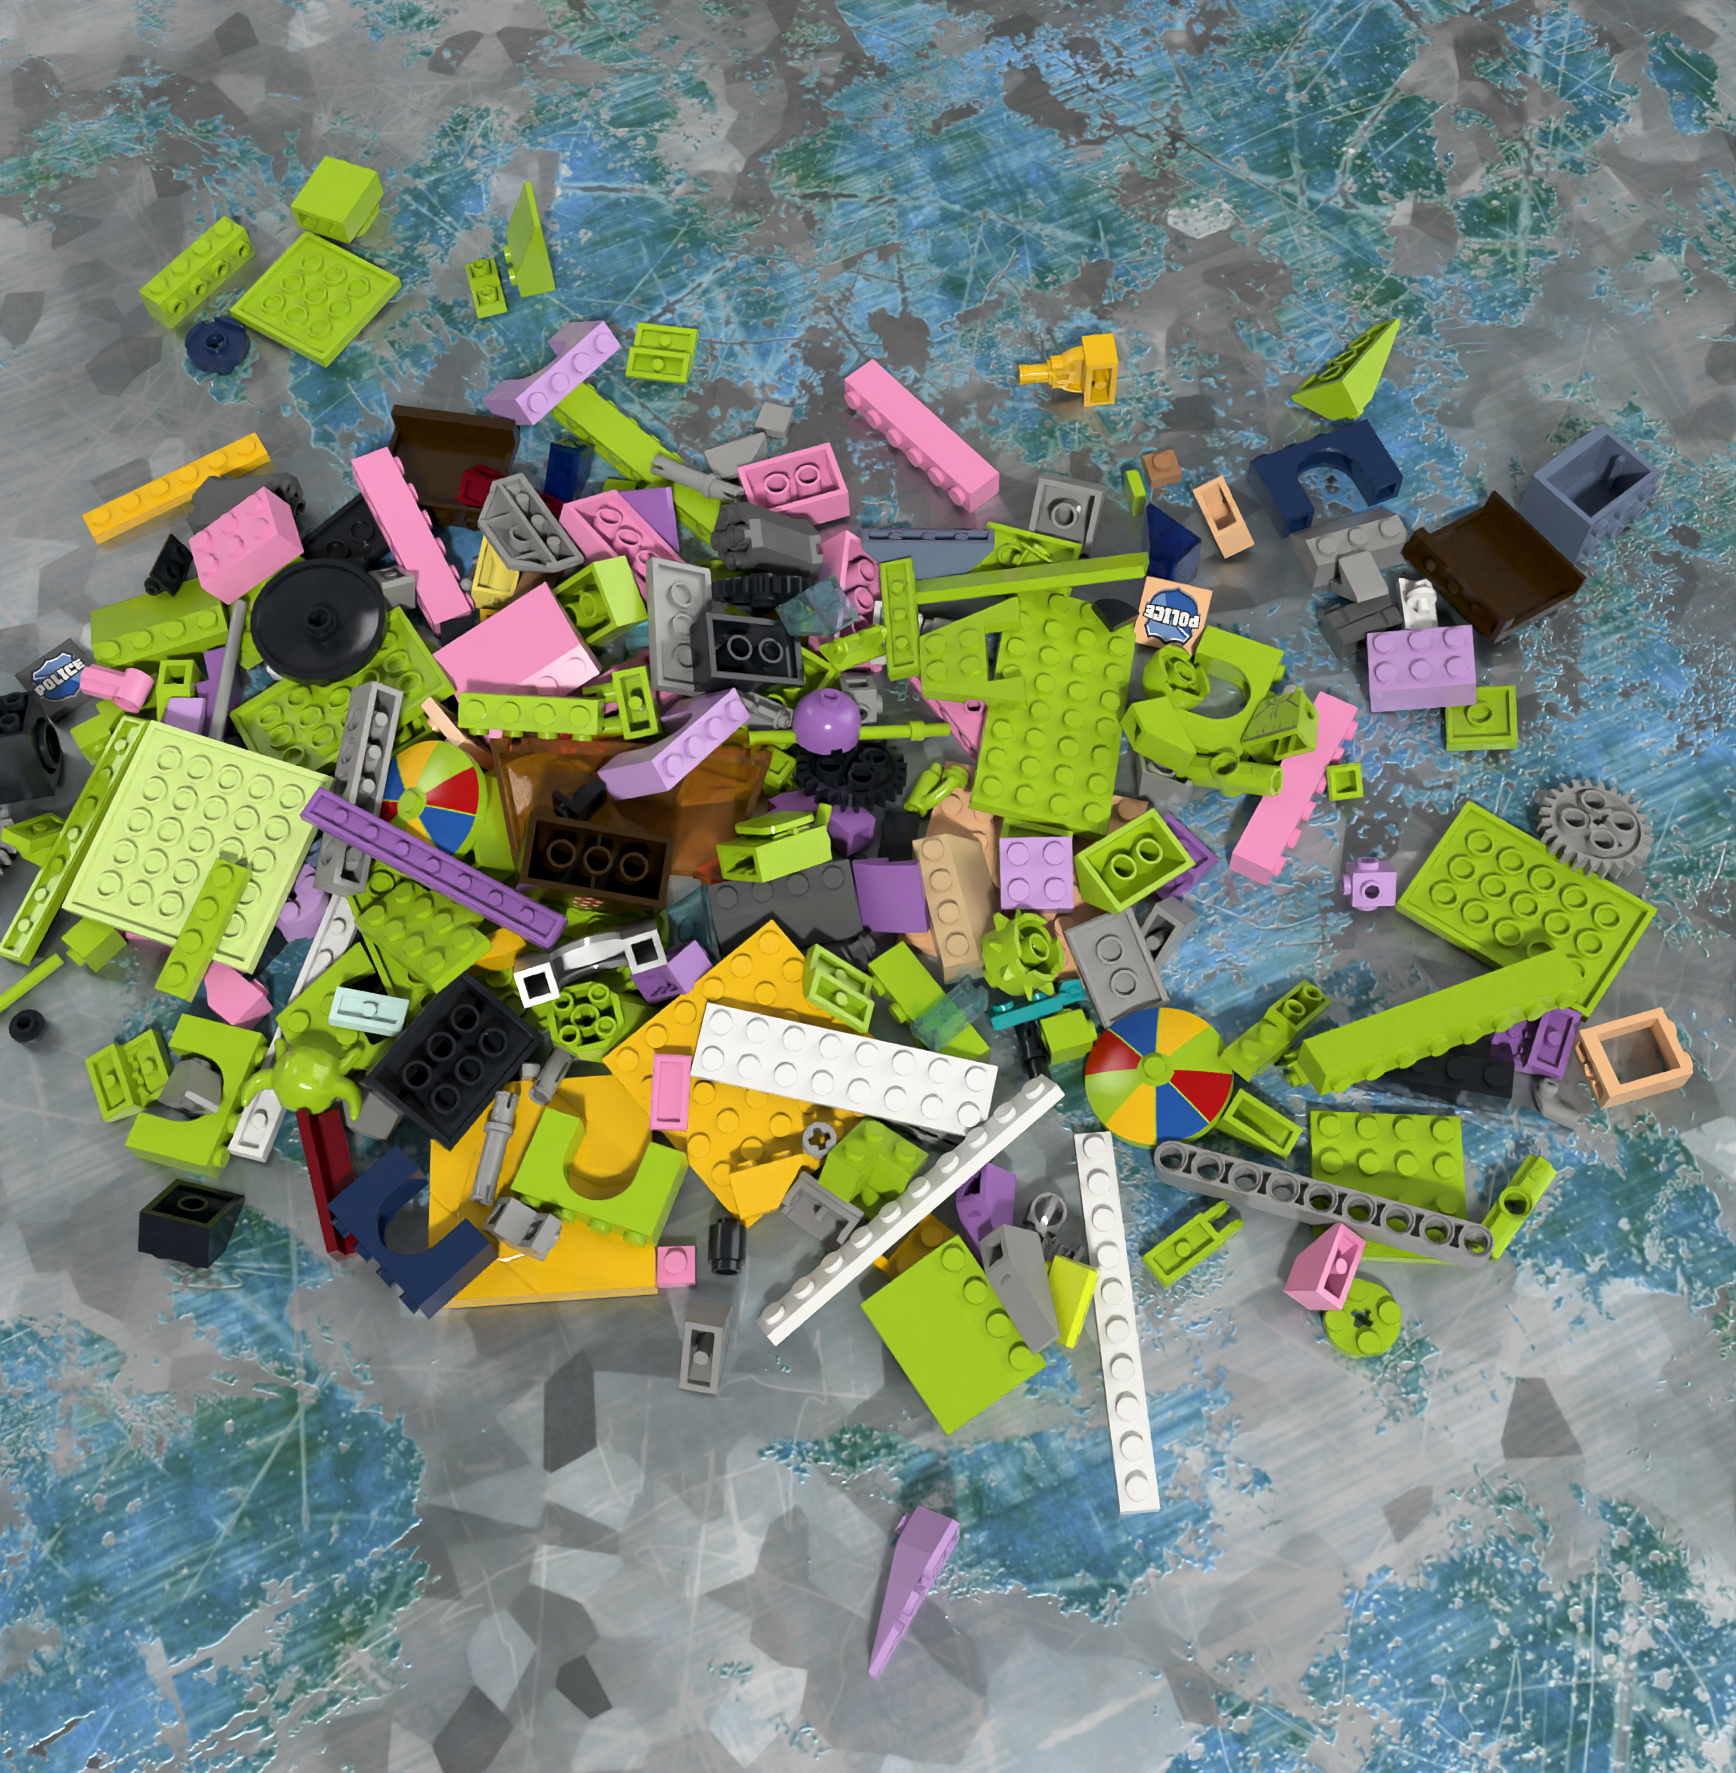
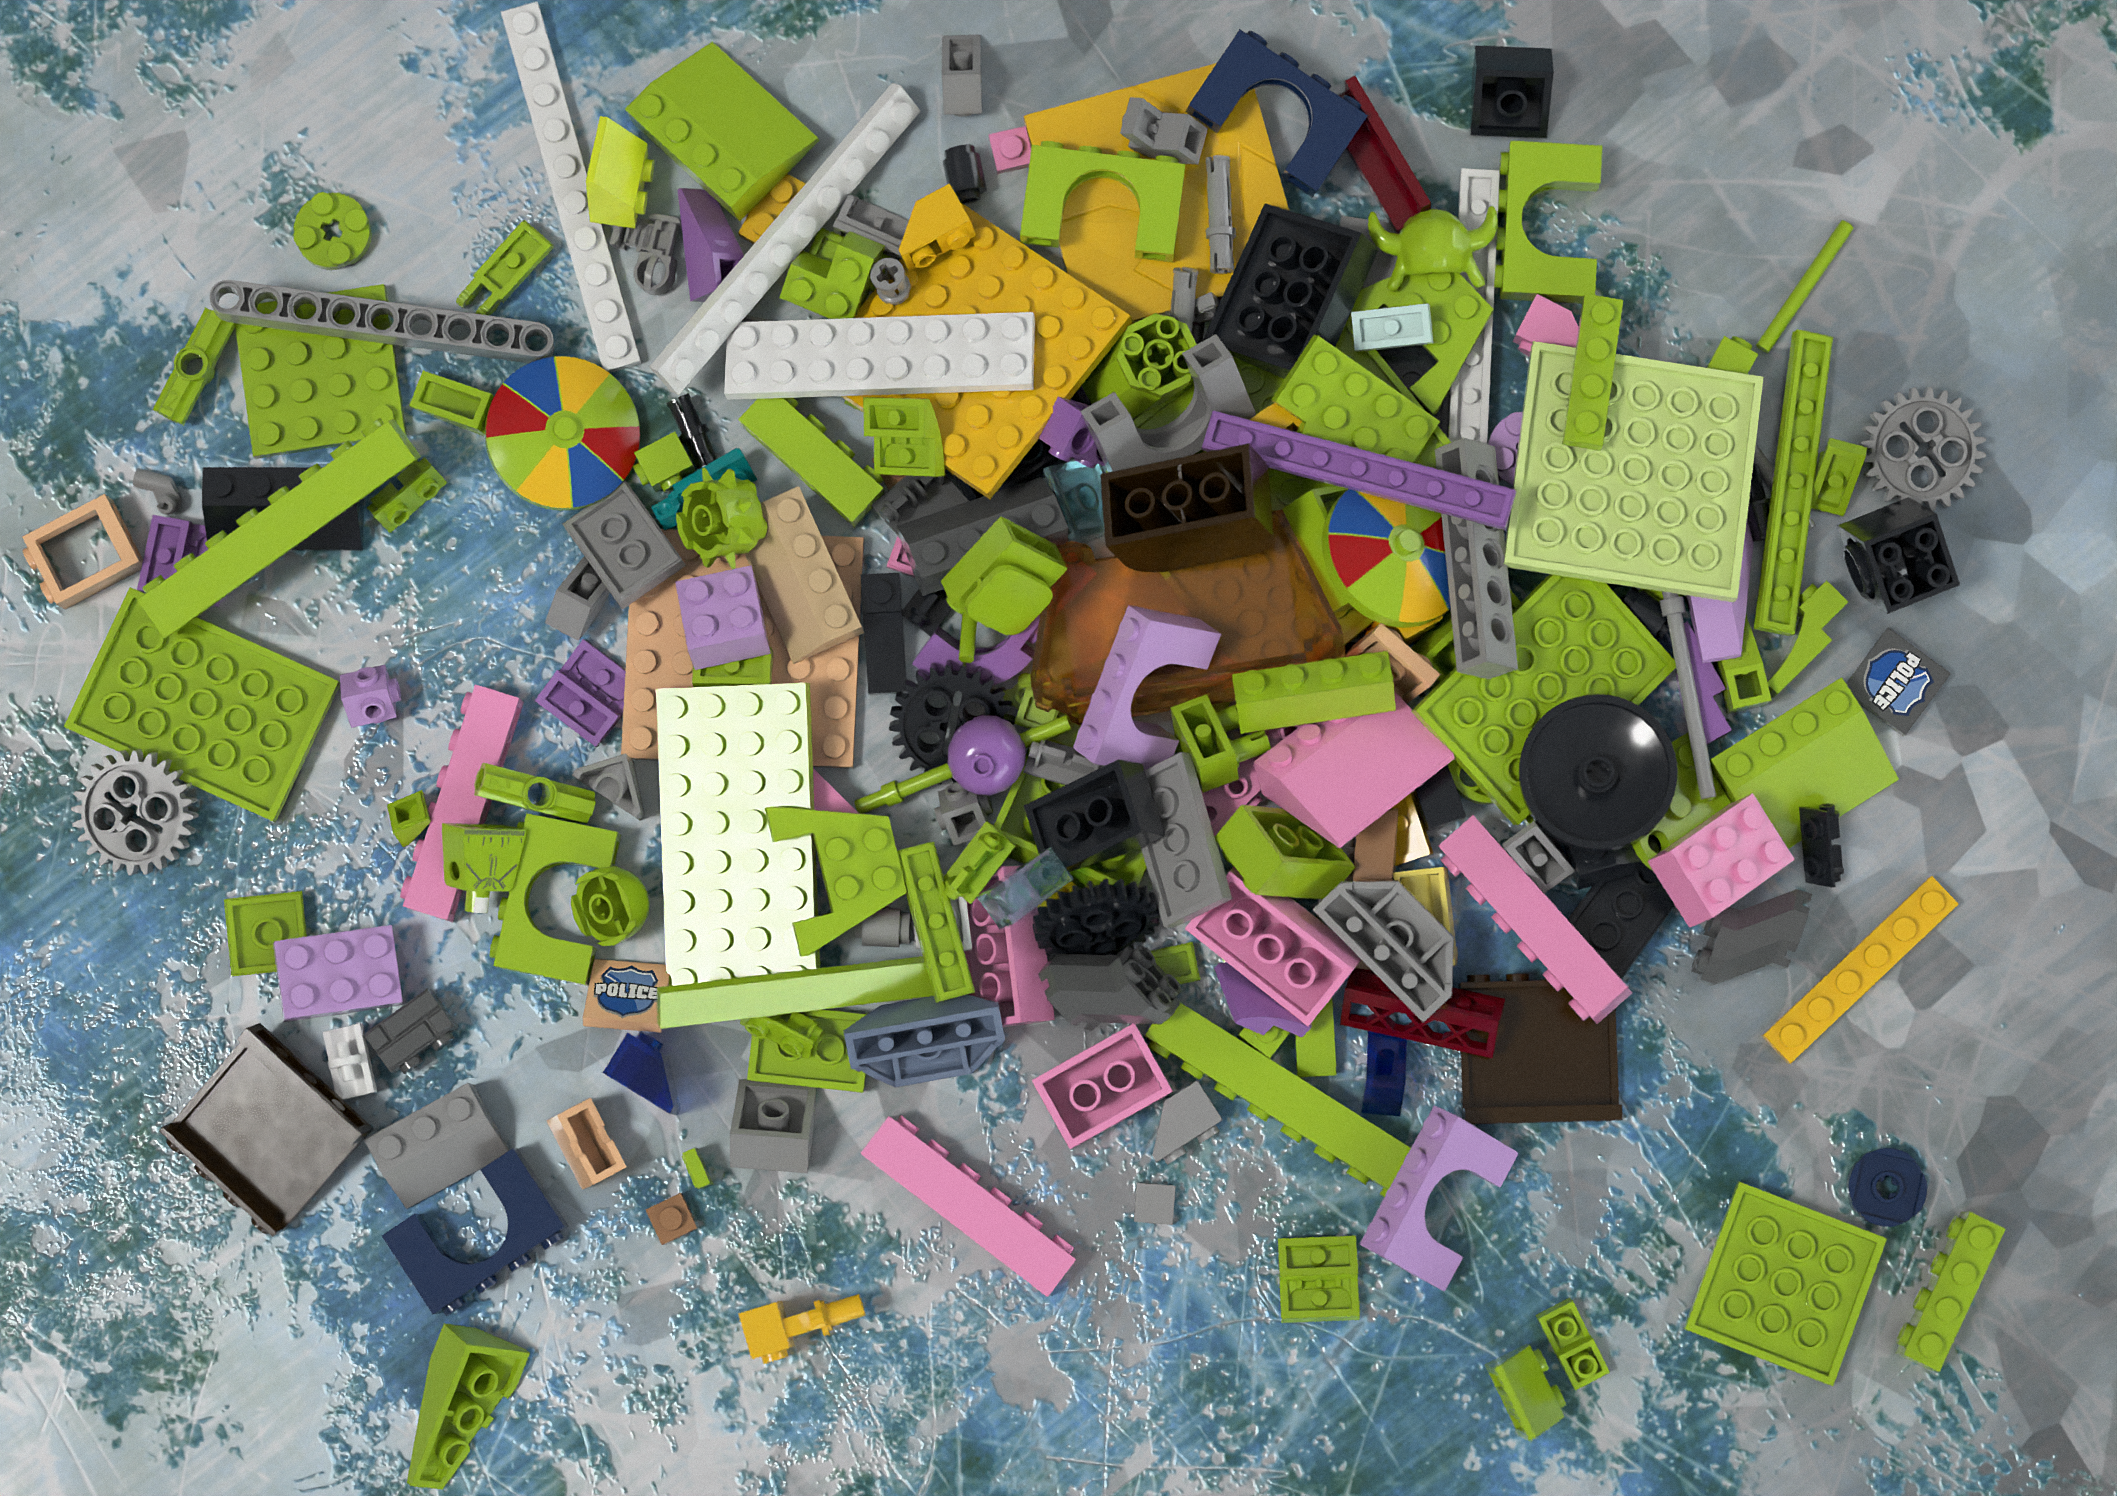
camera: 170 degrees right, 20 degrees up
black plate [9,1009,46,1044] -> none
bright pink piece [79,664,154,713] -> none
lime slope [84,1029,173,1123] -> none
light grey slope [157,1057,222,1117] -> none
lime brick [290,155,384,244] -> none
light grey hinge [460,558,478,591] -> none
black bracket [551,777,608,822] -> none
bright pink tile [649,1054,692,1132] -> none
light grey pin [650,454,744,504] -> none
medium lavender slope [852,857,931,933] -> none
lime plant [903,763,968,818] -> none
clear light blue hinge [910,974,989,1053] -> none
light grey slope [979,1224,1061,1354] -> none
lime slope [1074,807,1196,916] -> none
black tile [1091,599,1140,633] -> none
lime slope [1120,696,1197,773] -> none
lime slope [1219,979,1333,1082] -> none
bright pink slope [1284,1222,1366,1310] -> none
light grey slope [1330,551,1389,603] -> none
sand blue container [1518,423,1661,563] -> none

